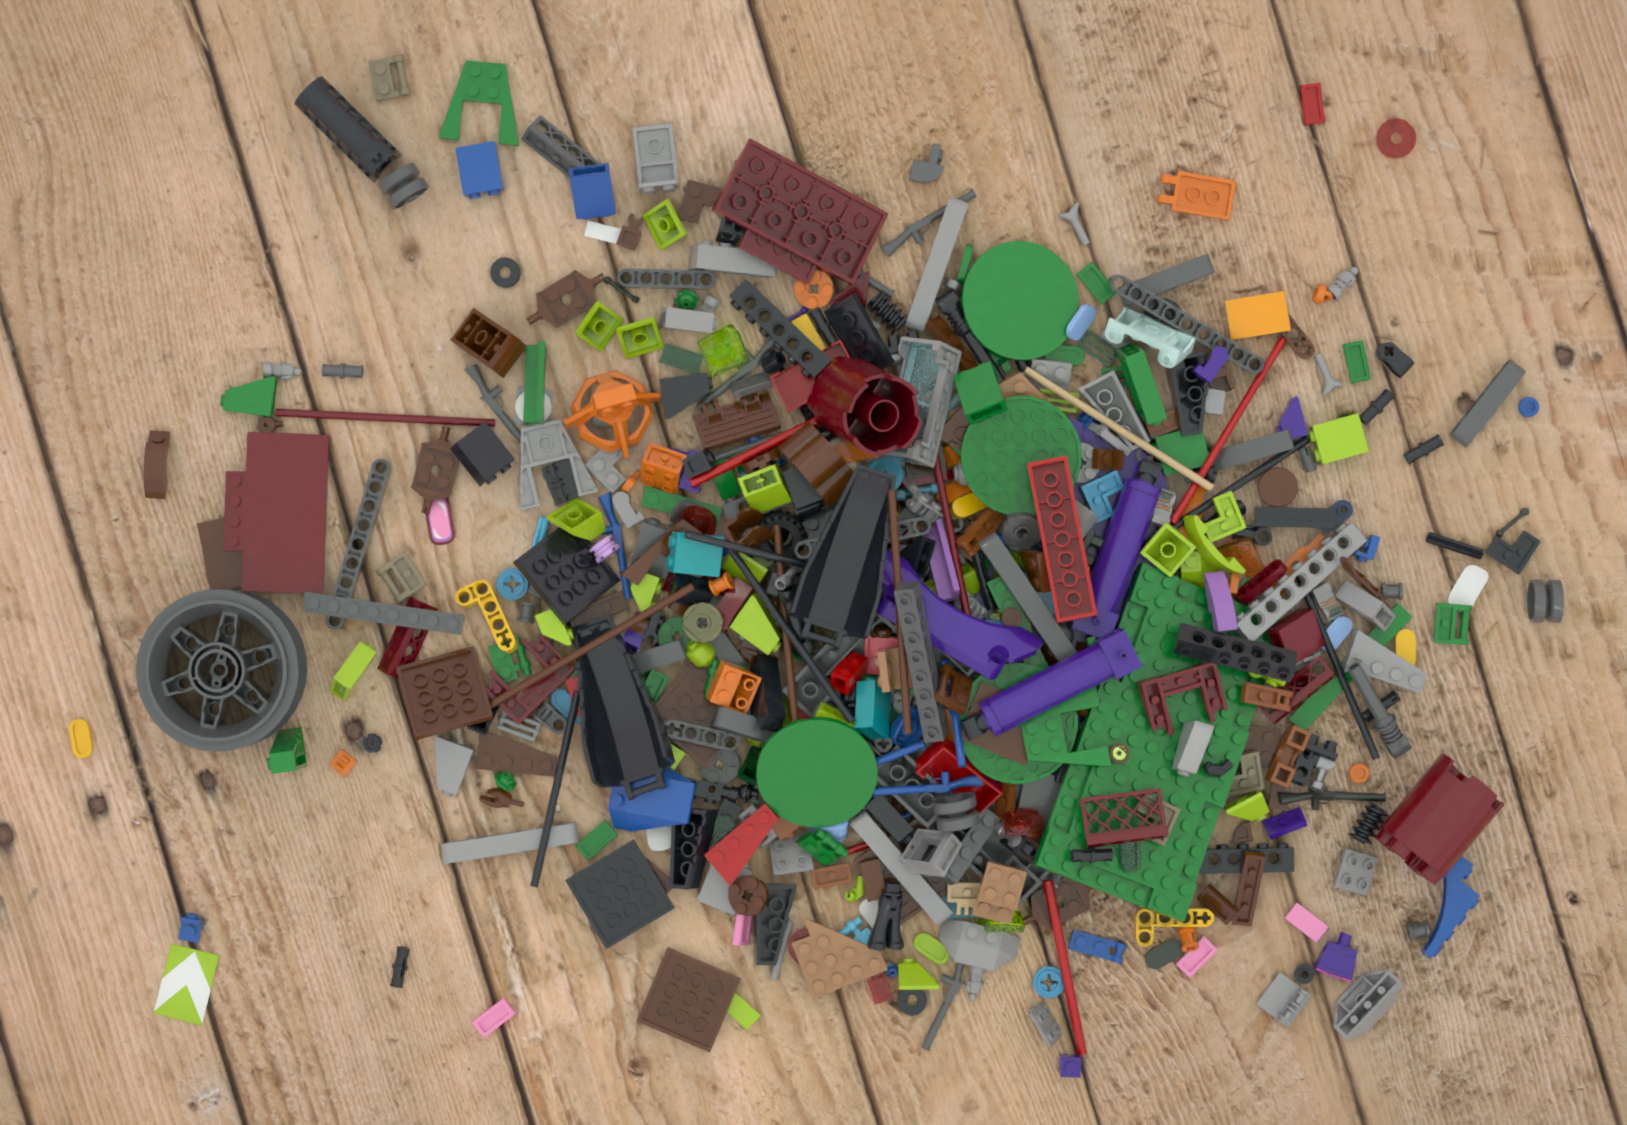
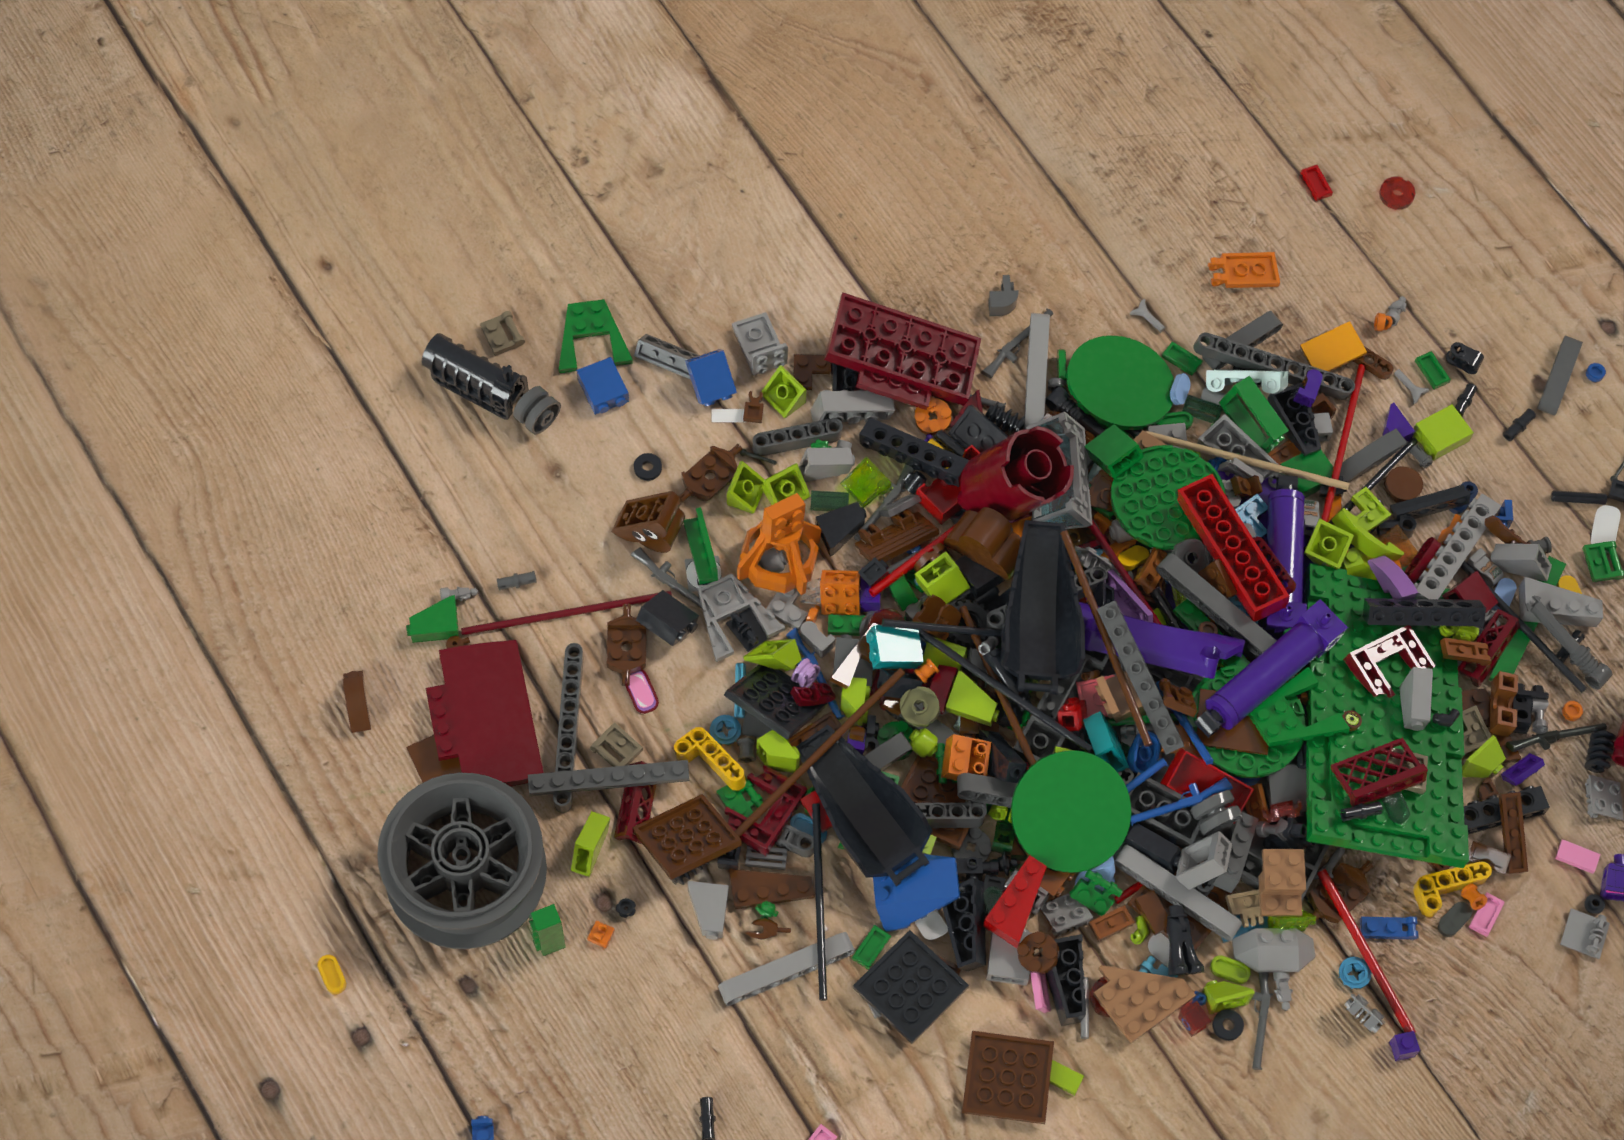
camera: 15 degrees left, 25 degrees down
none -> dark red slope [790,682,836,706]
none -> dark red beam [1253,536,1296,595]

